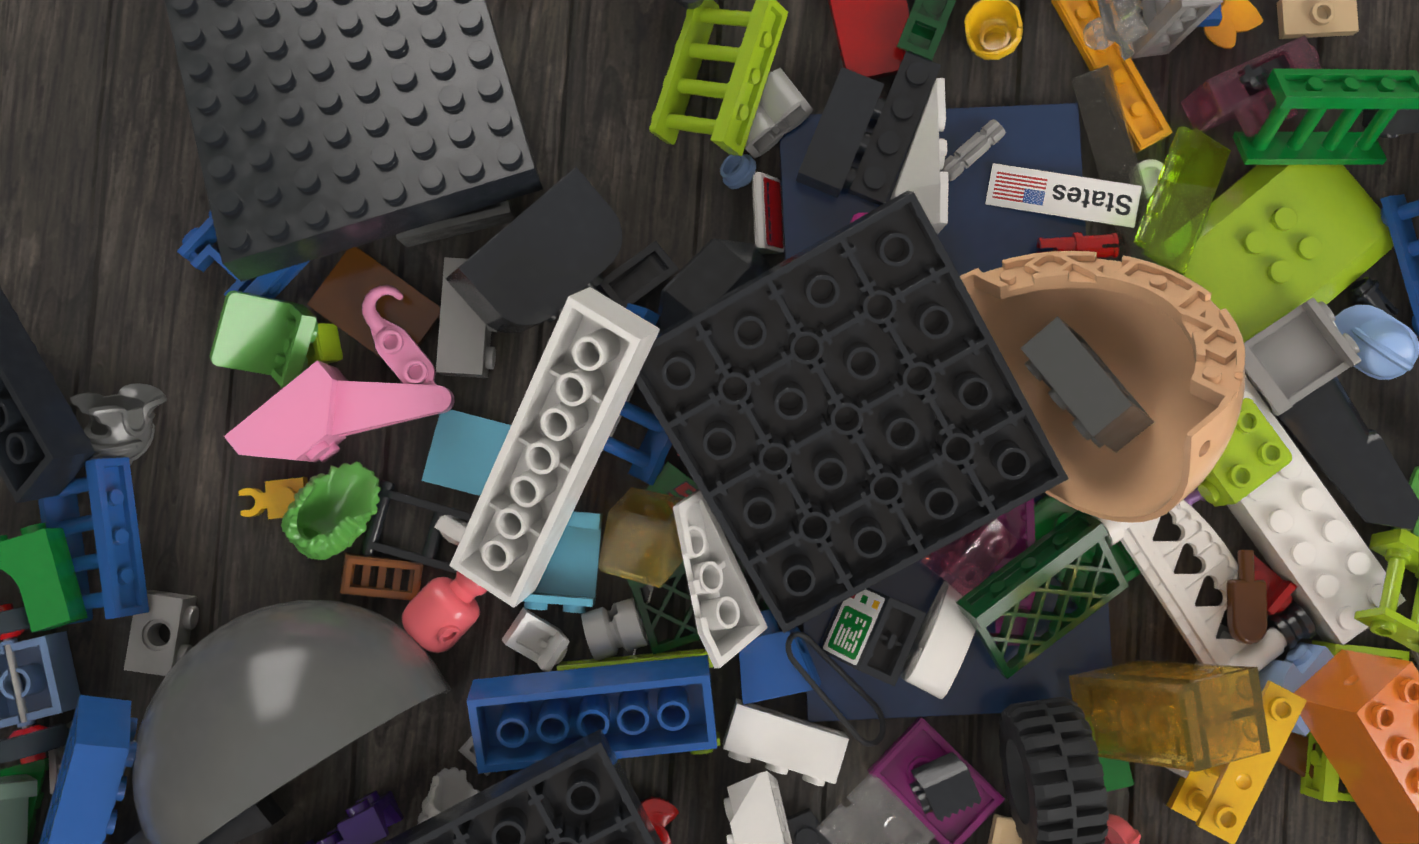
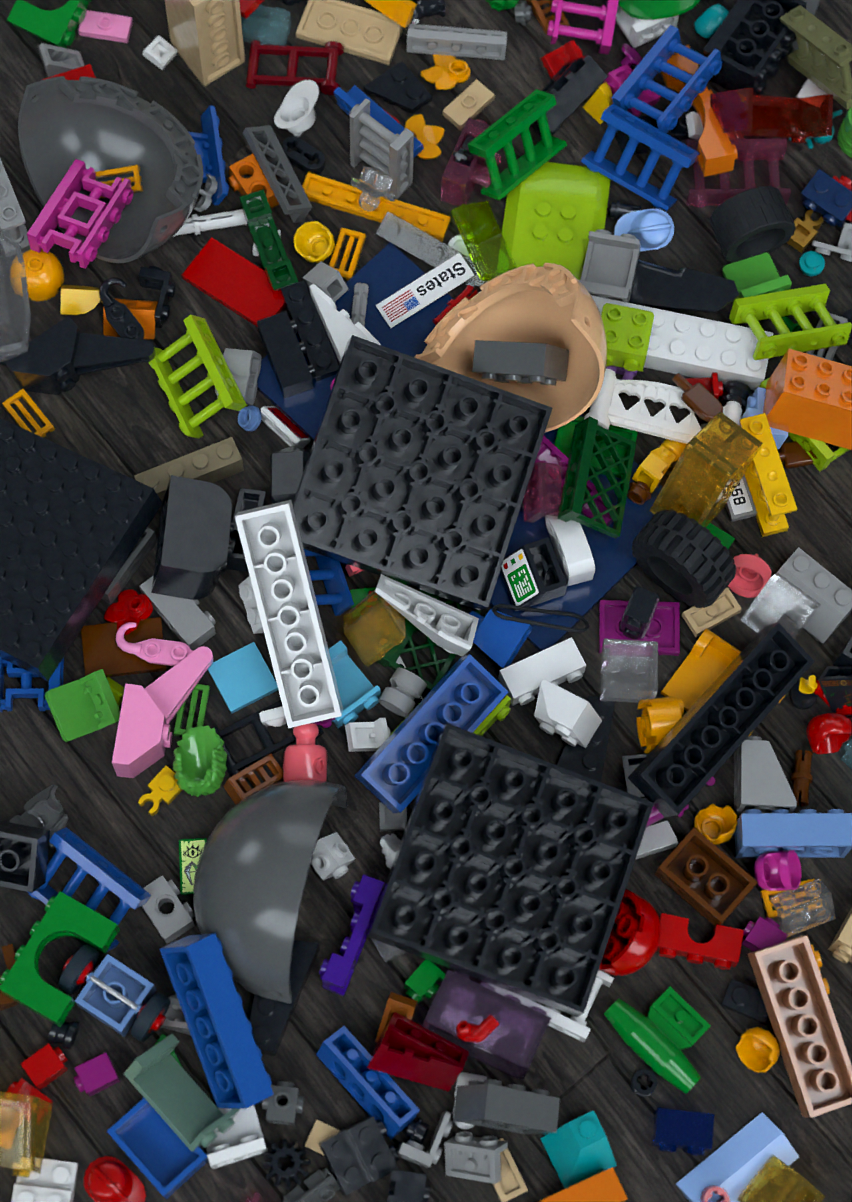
camera: 40 degrees left, 15 degrees down
none -> red plate [104,589,153,636]
none -> dark tan brick [134,437,244,501]
none -> bright green tile [174,684,210,737]
none -> tile [179,838,207,896]
none -> light grey brick [303,262,349,302]
none -> white brick [311,832,355,880]
none -> light orange tile [329,228,366,281]
none -> reddish brown plate [627,481,651,505]
none -> yellow piece [632,439,687,493]

